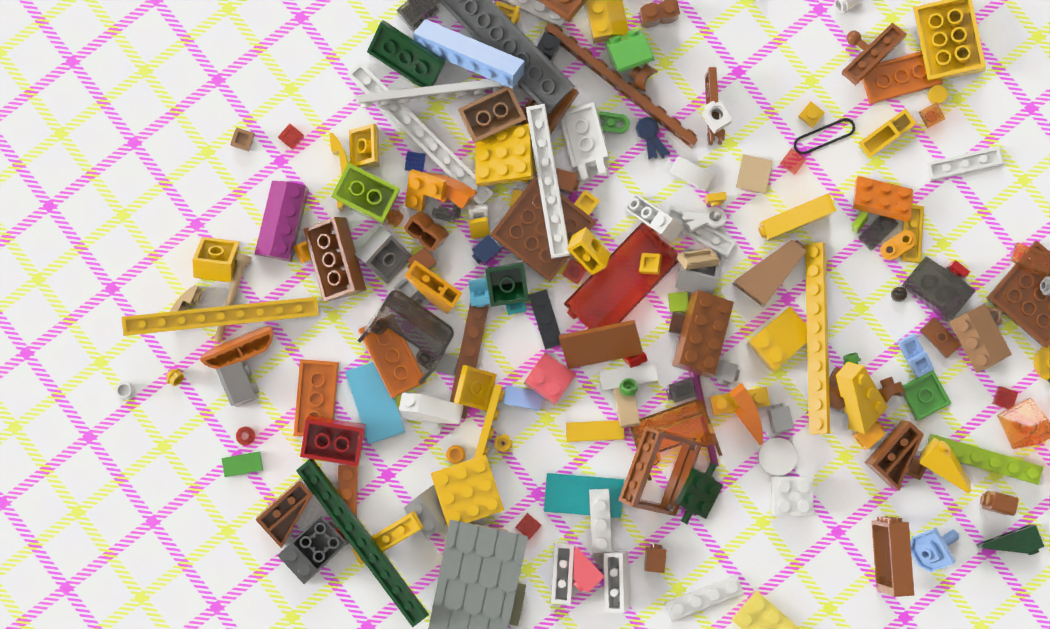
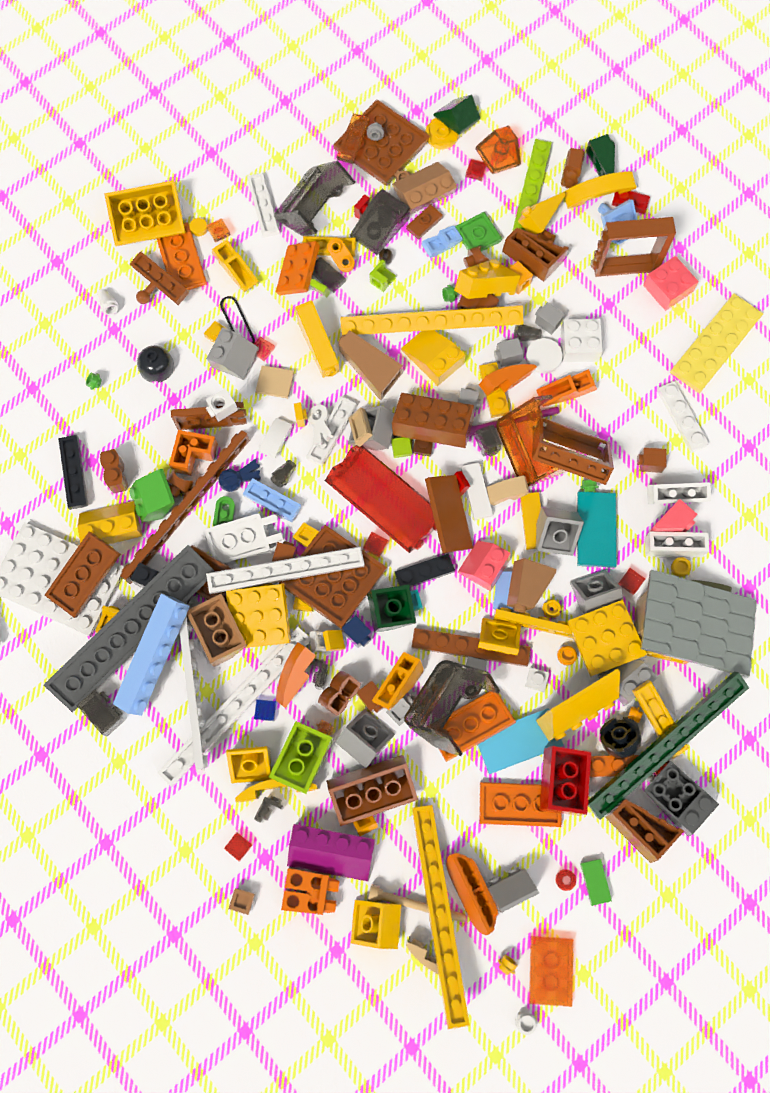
camera: 90 degrees left, 10 degrees down
dark green tile [367,20,446,87] -> none
white slope [399,393,464,424] -> none
light orange plate [405,169,447,212] -> none
medium azure bracket [468,278,490,307] -> none
yellow brick [567,227,611,275] -> none
white brick [589,489,612,553] -> none
bright green plate [619,378,638,396] -> none
white slope [624,193,684,243] -> none
yellow plate [639,253,662,275] -> none
dark green plate [675,462,723,525] -> none
none -> black cylinder [137,345,174,383]
none -> orange brick [169,430,218,476]
none -> light grey slope [206,327,259,380]
none -> light blue plate [243,478,301,522]
none -> clear smoke bracket [254,795,285,823]
none -> clear smoke cone [270,460,296,488]
none -> clear smoke windscreen [274,160,356,236]
none -> orange hips [281,868,340,915]
none -> lime panel [369,259,396,293]
none -> medium nougat slope [507,558,557,613]
none -> clear smoke cone [514,324,542,342]
none -> clear orange plate [528,935,574,1007]
none -> light grey brick [535,302,565,335]
none -> orange slope [536,369,597,407]
none -> light grey slope [536,507,584,556]
none -> yellow slope [536,669,620,741]
none -> yellow slope [564,171,637,209]
none -> light grey slope [570,569,623,614]
none -> black cylinder [600,717,642,759]
none -> red plate [611,191,651,215]
none -> light orange plate [628,706,643,723]
none -> coral brick [643,255,699,311]
none -> yellow tile [671,557,691,577]

